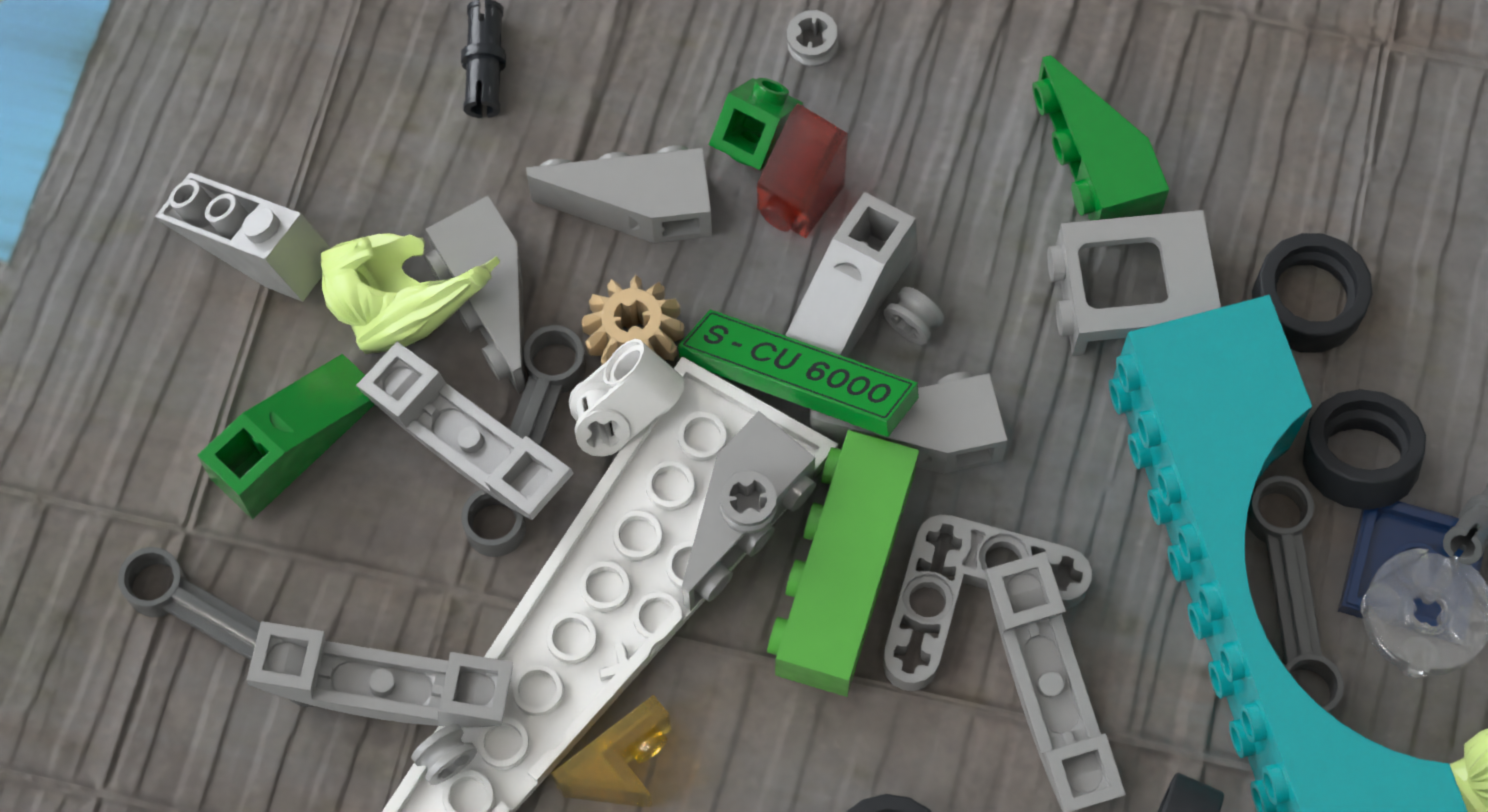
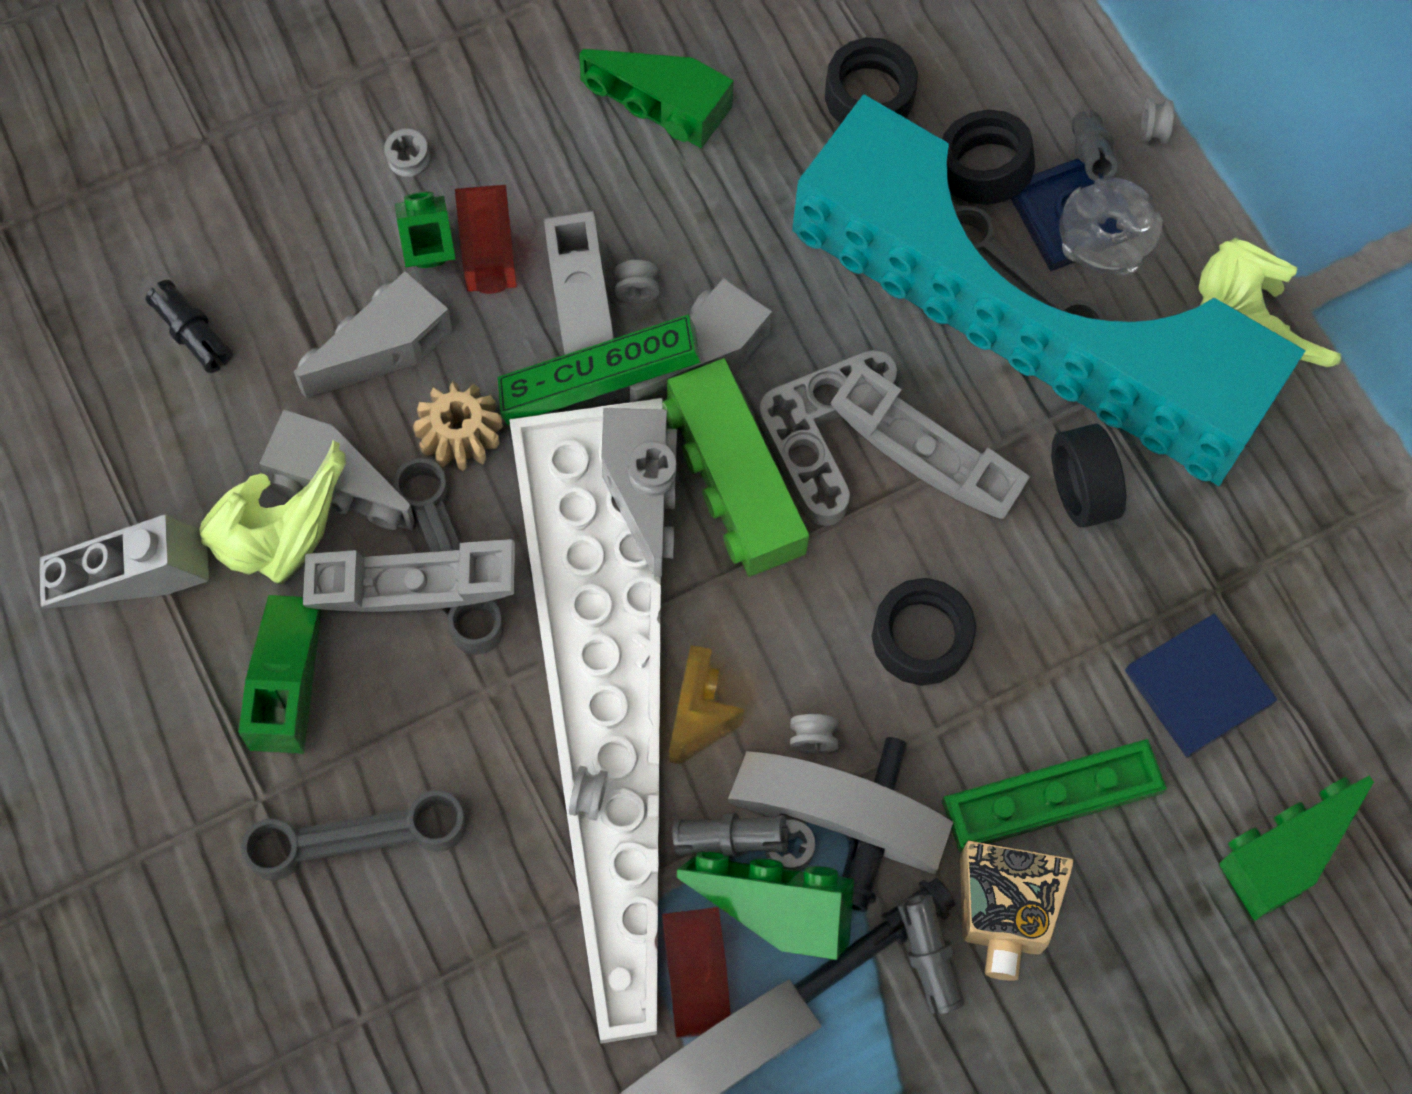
camera: 45 degrees left, 0 degrees up
light grey slope [247,621,513,727] -> none
white piece [568,339,684,457] -> none
light grey window [1047,210,1221,356] -> none

